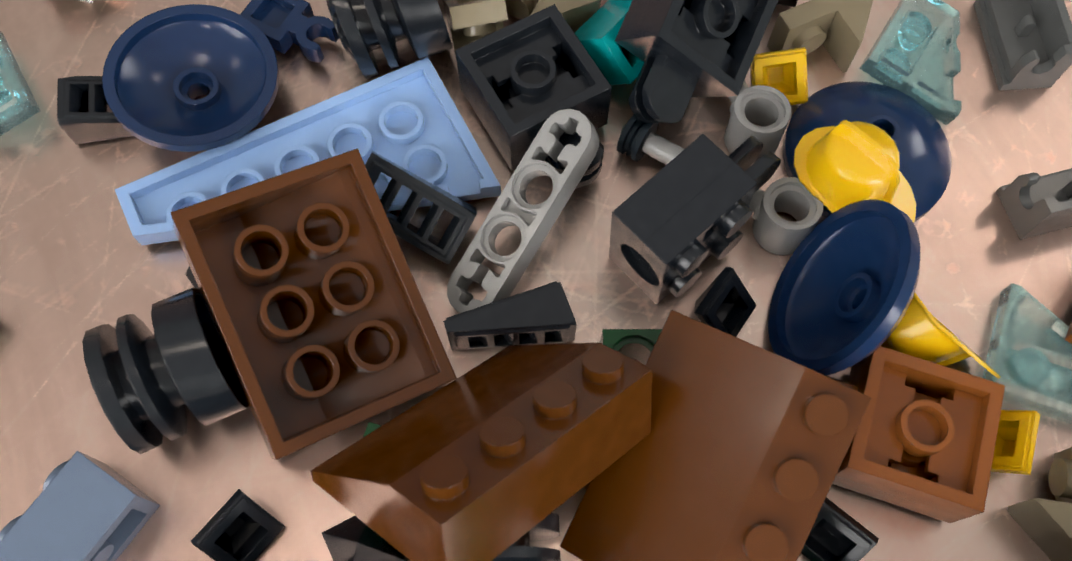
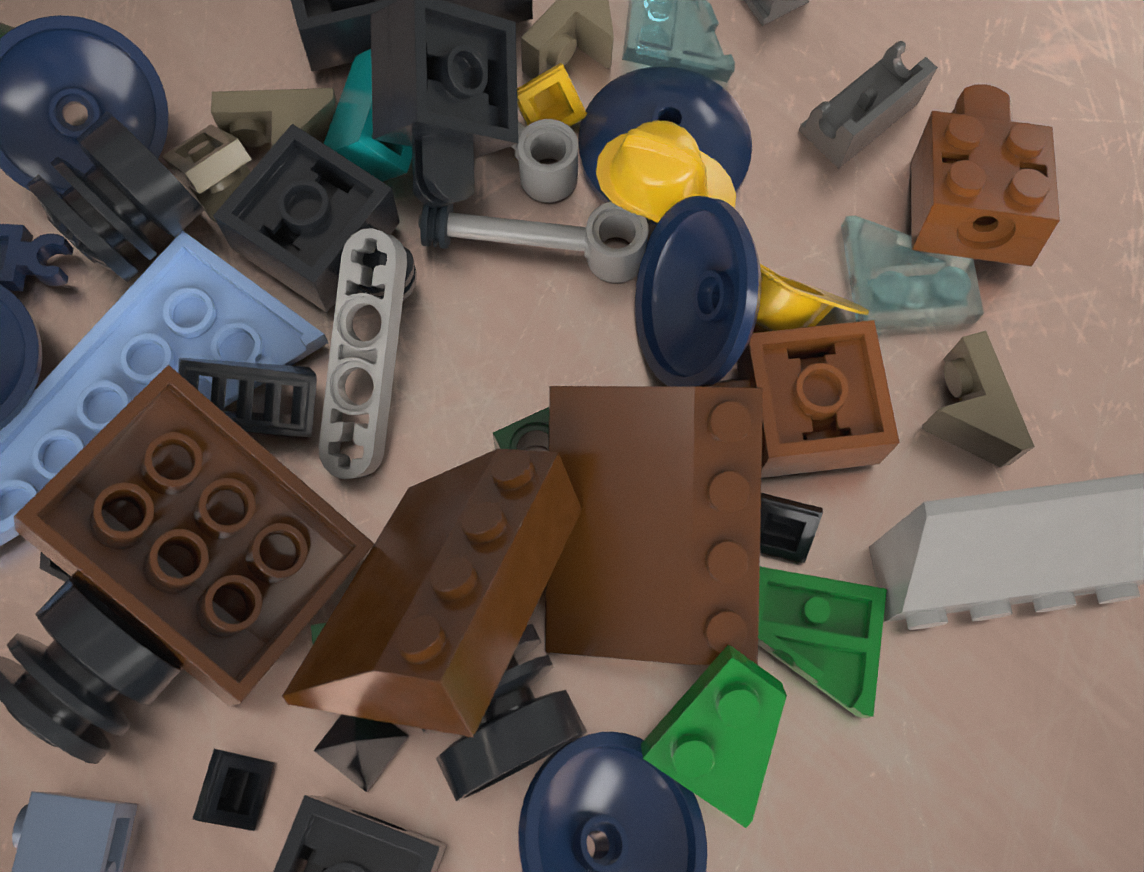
camera: 30 degrees left, 5 degrees up
black slope [443,281,577,350] -> none
black brick [609,134,781,305] -> none
black slope [694,267,756,337] -> none
yellow slope [991,410,1040,475] -> none

